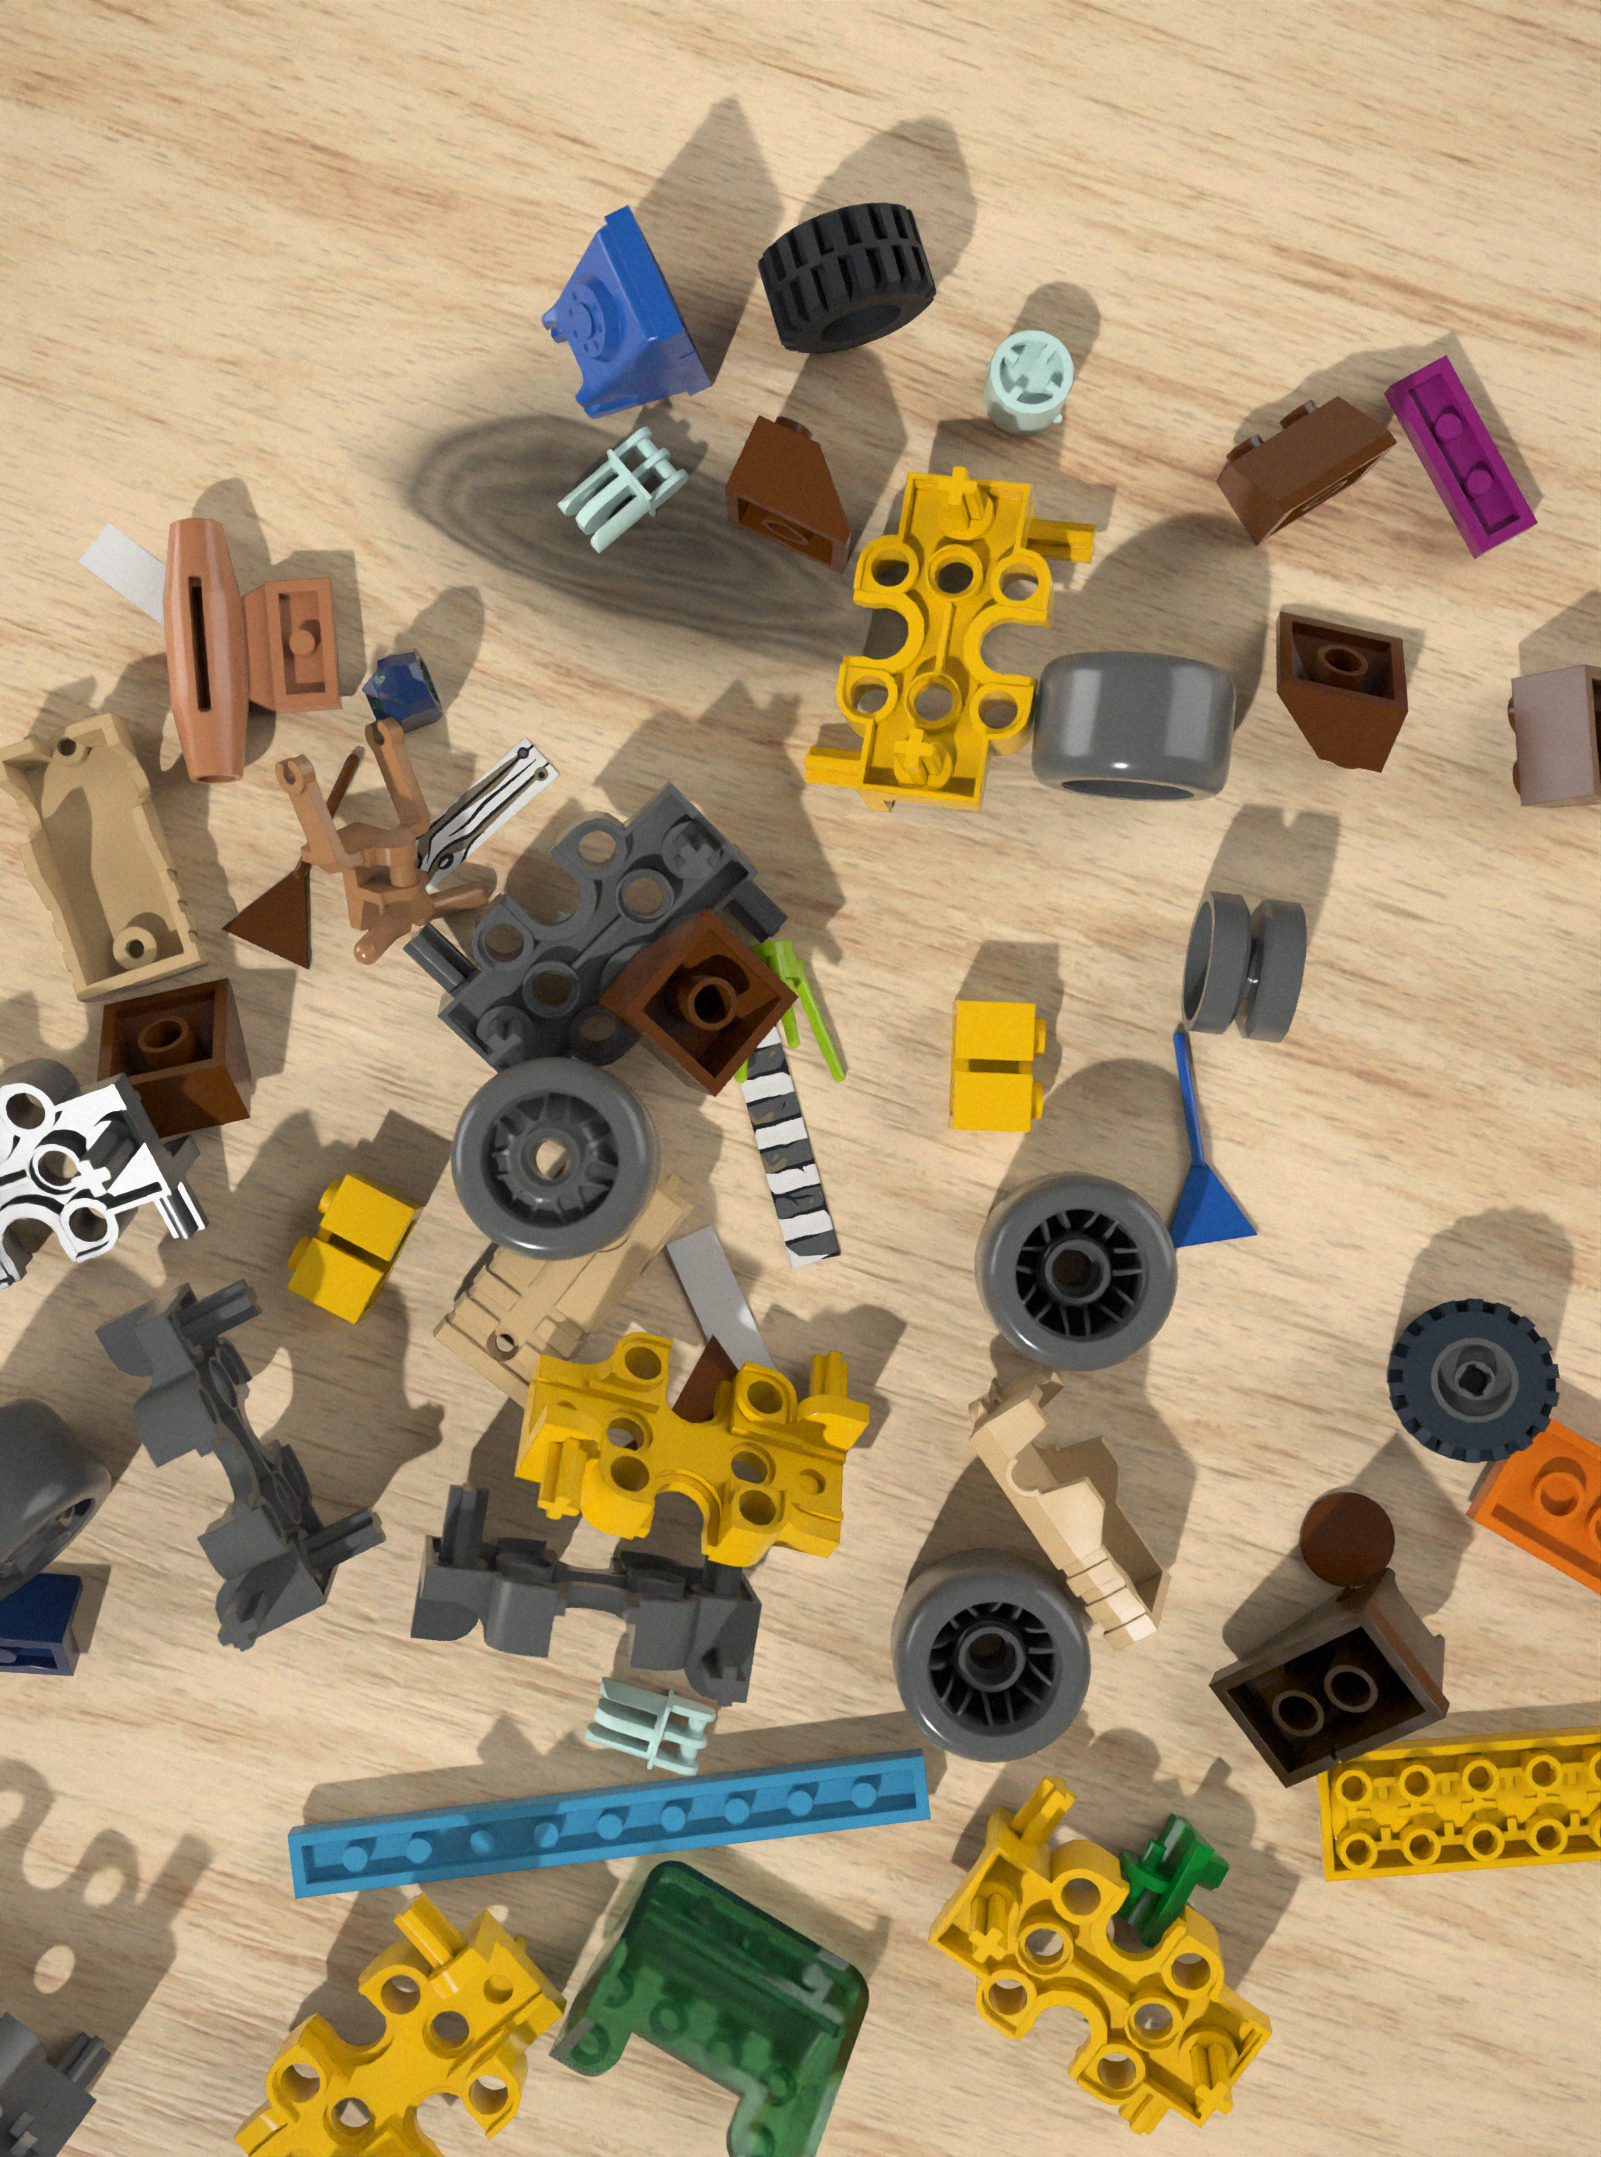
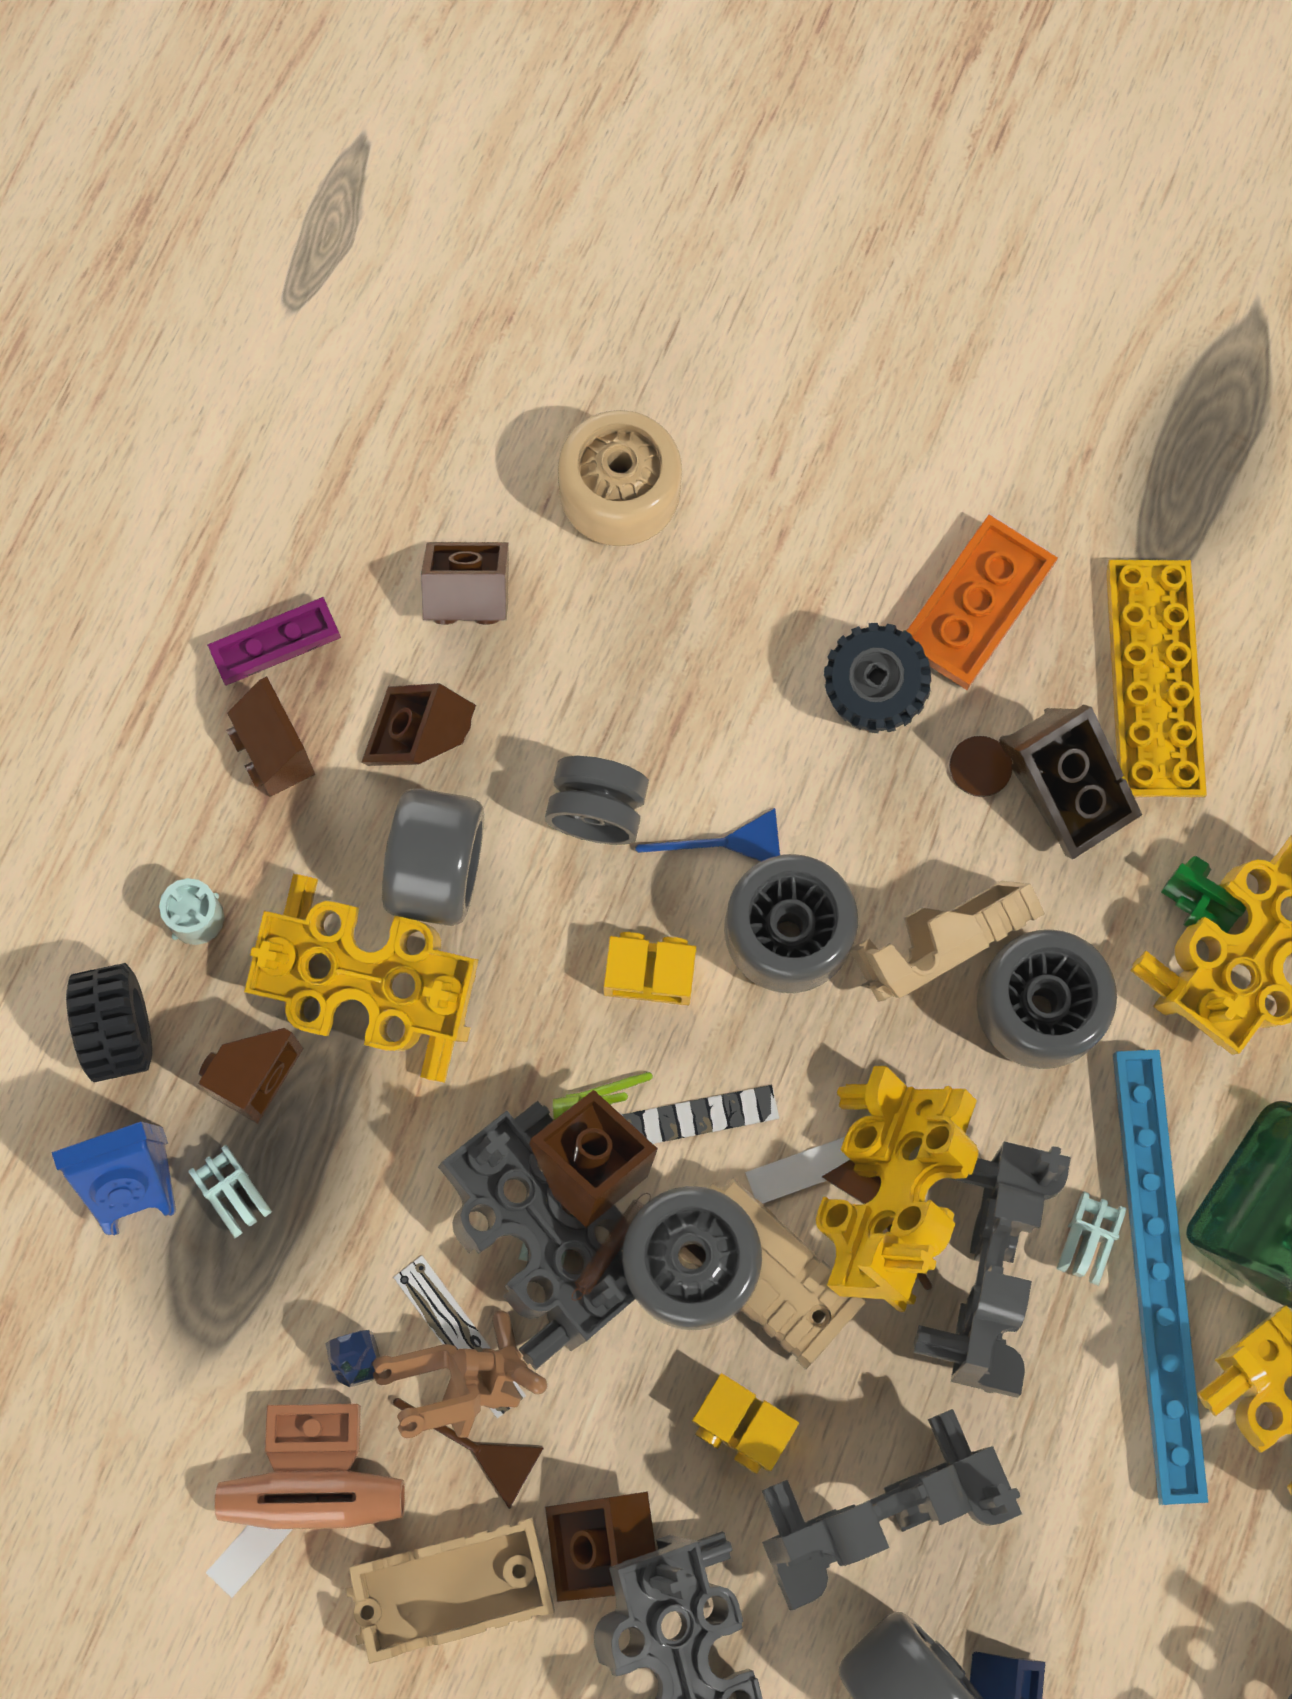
camera: 85 degrees left, 15 degrees down
none -> dark orange piece [572,1193,651,1301]

